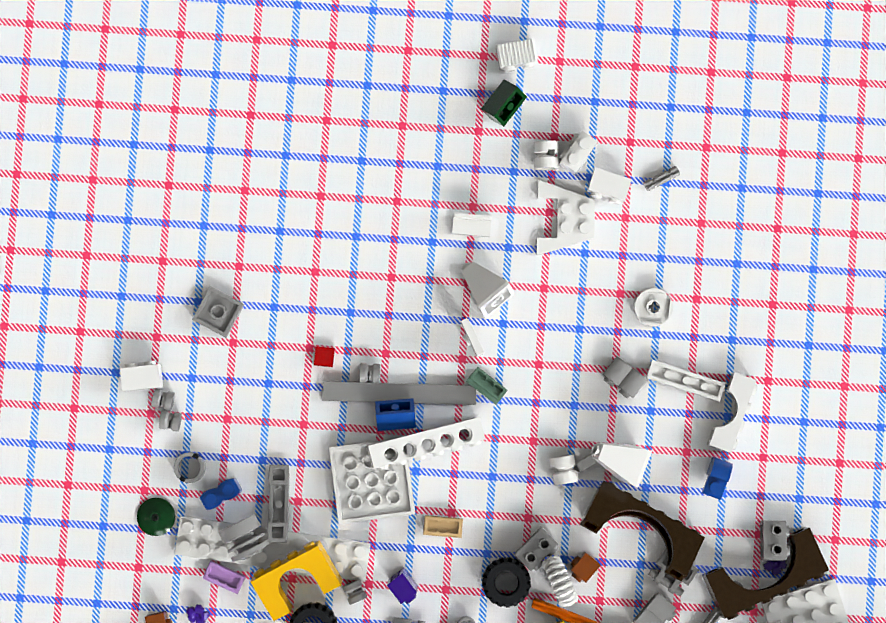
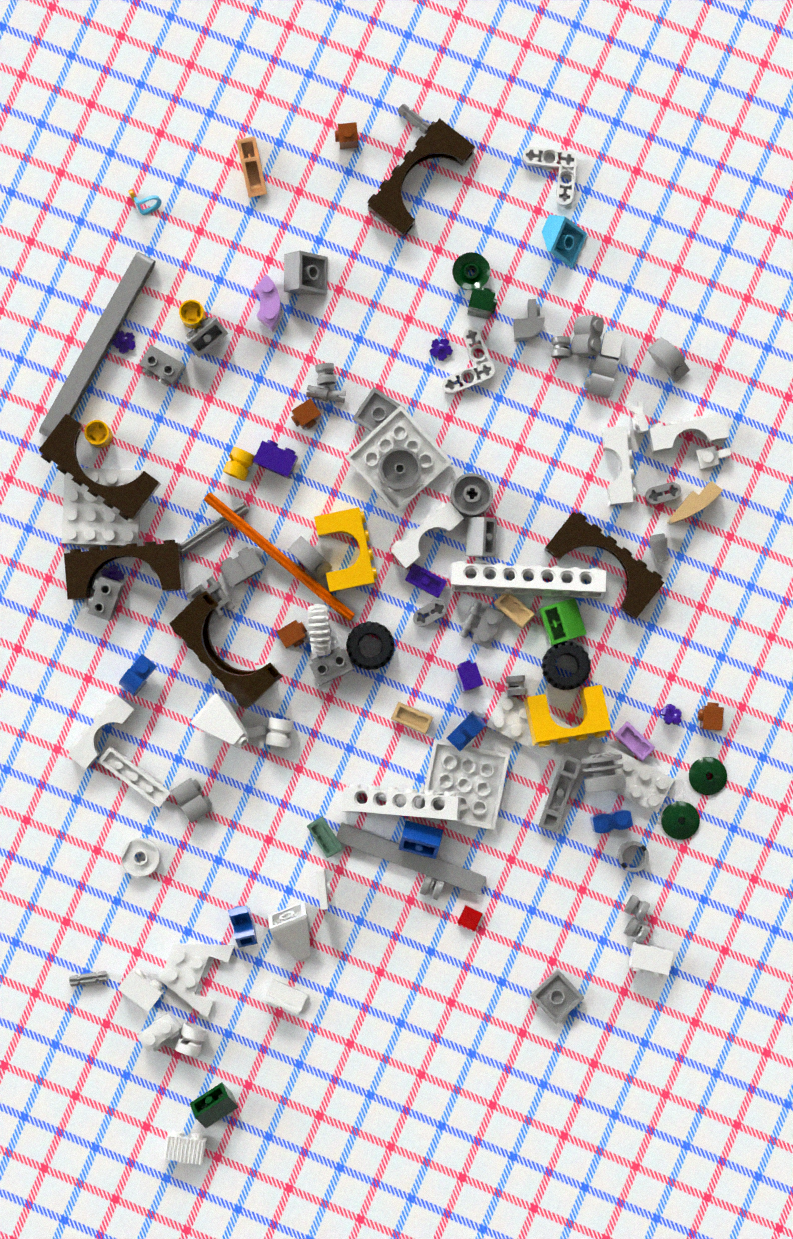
camera: 160 degrees left, 0 degrees up
none -> blue brick [228,905,258,948]
none -> blue brick [446,711,486,751]
none -> dark green dish [689,757,727,795]

